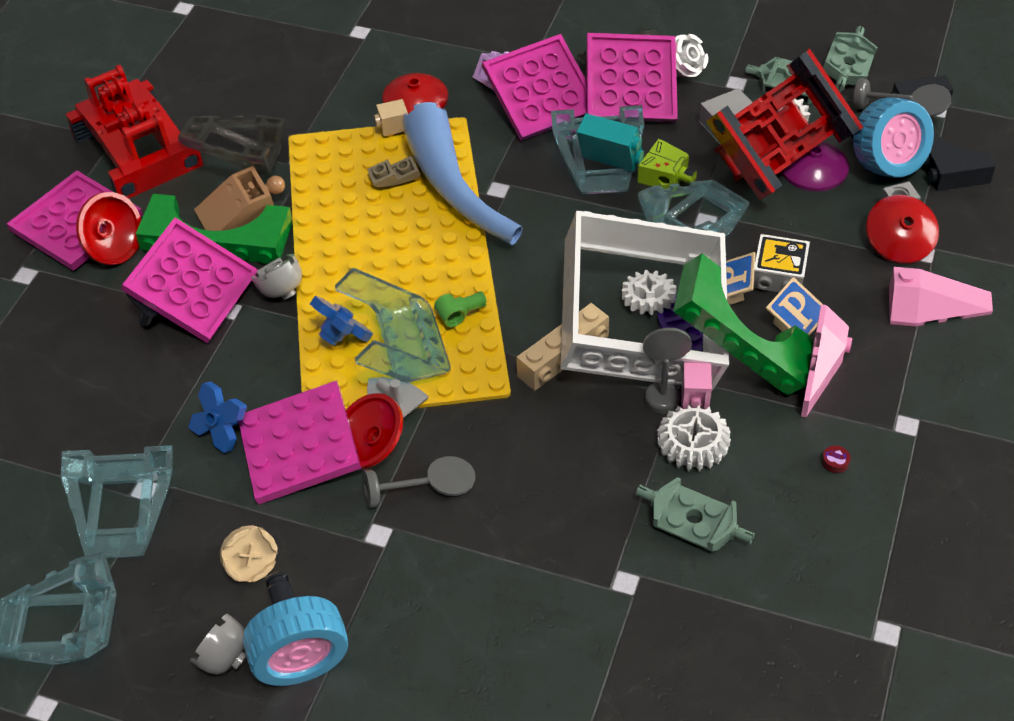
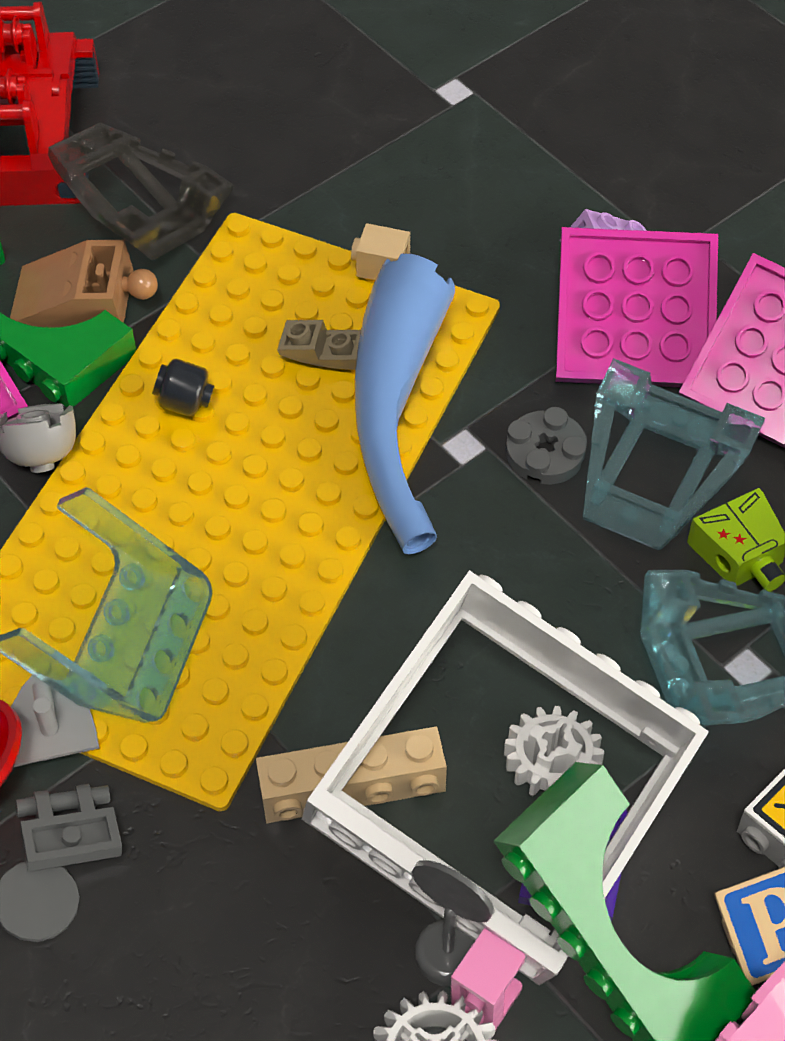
camera: 30 degrees right, 5 degrees up
blue plant [310,296,373,345] -> none
red dish [382,73,448,114] -> none
bright green pin [434,291,487,327] -> none
teal brick [577,113,644,172] -> none
piece [726,252,755,305] -> none
none -> dark grey plate [15,783,122,872]
none -> black head [152,359,214,416]
none -> dark grey plate [506,407,587,485]

